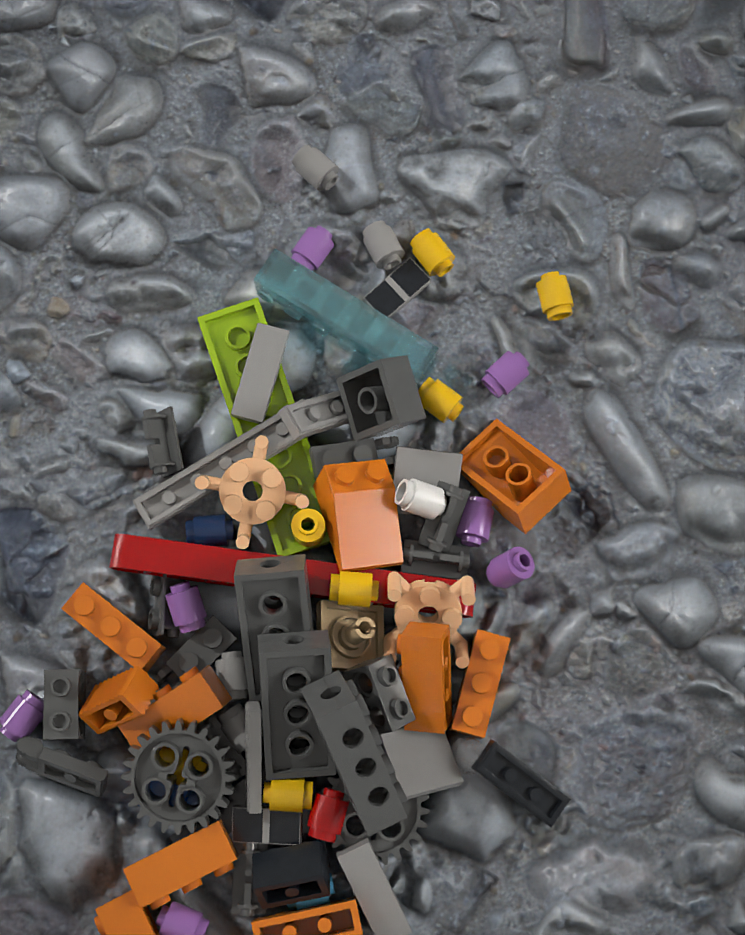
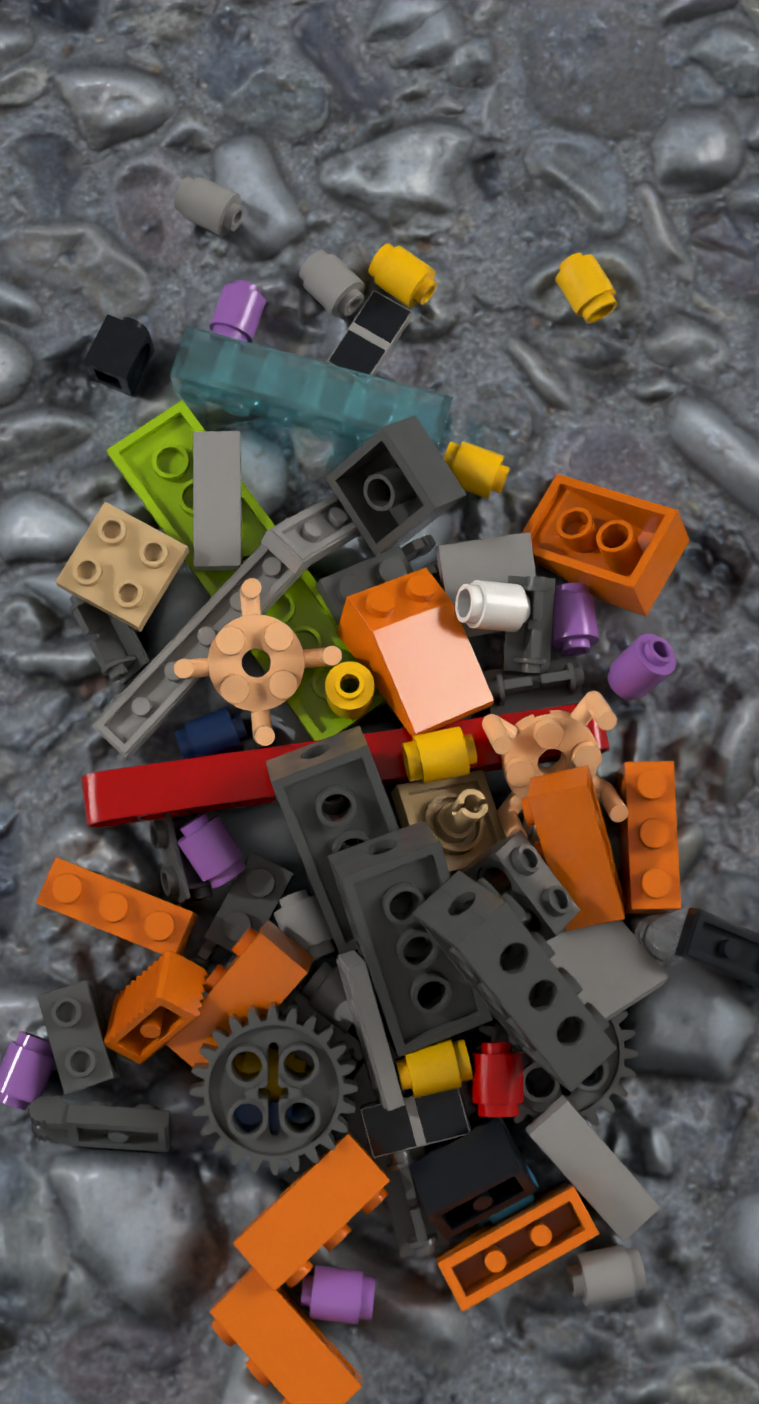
camera: 15 degrees left, 0 degrees up
medium lavender brick [481,351,530,398] -> none
none -> tan plate [55,502,189,632]
none -> black brick [84,314,155,397]

